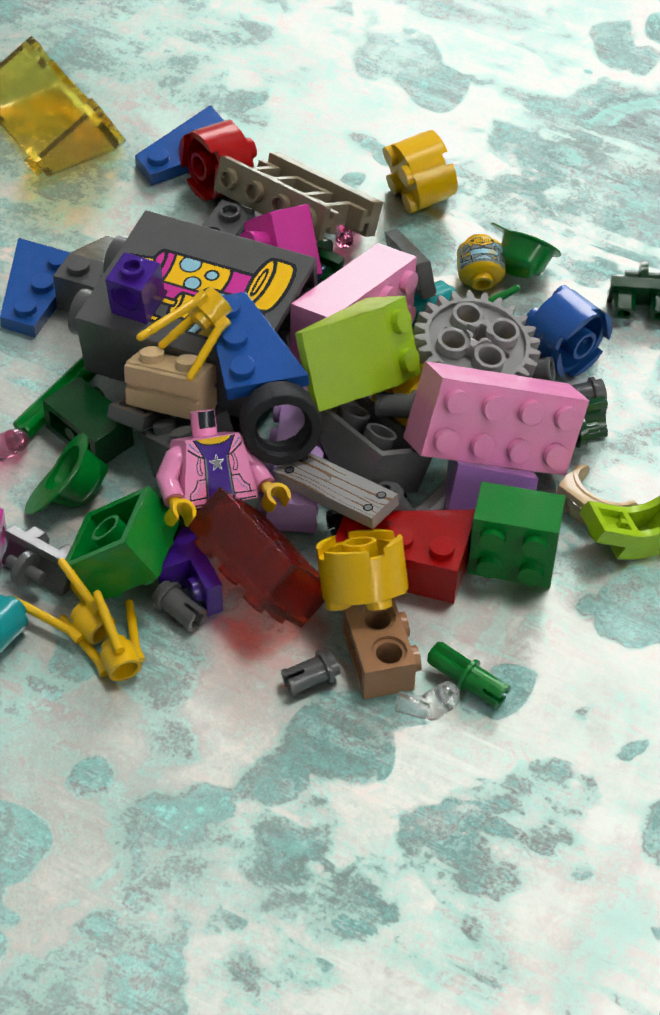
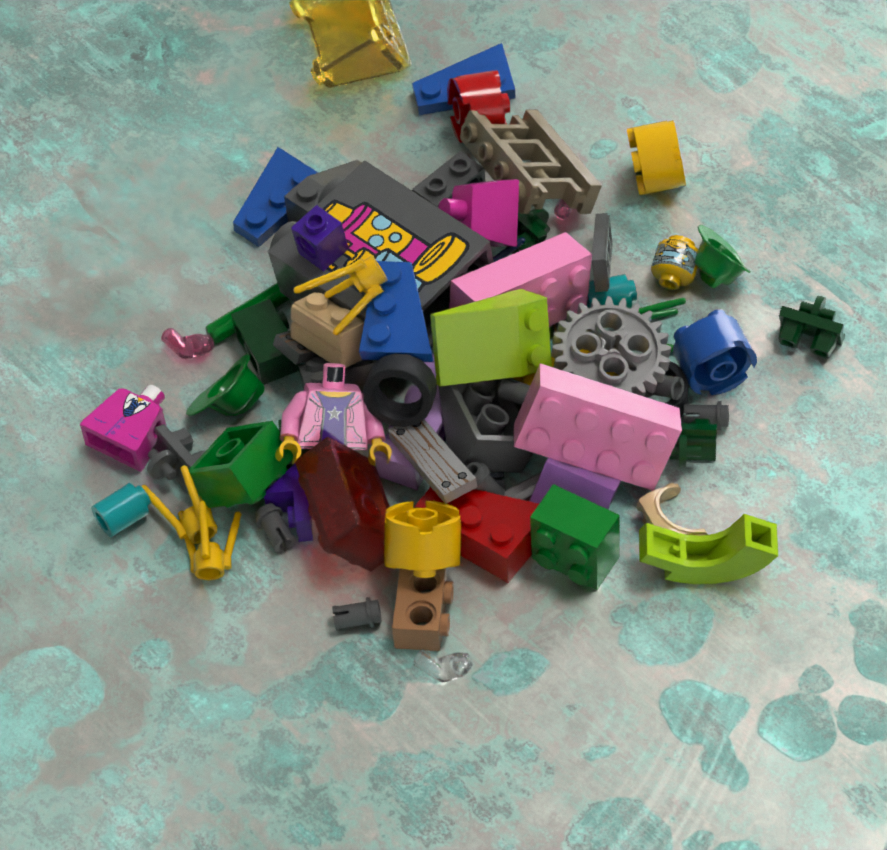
camera: 25 degrees right, 5 degrees up
green axle [427,642,511,710] -> none

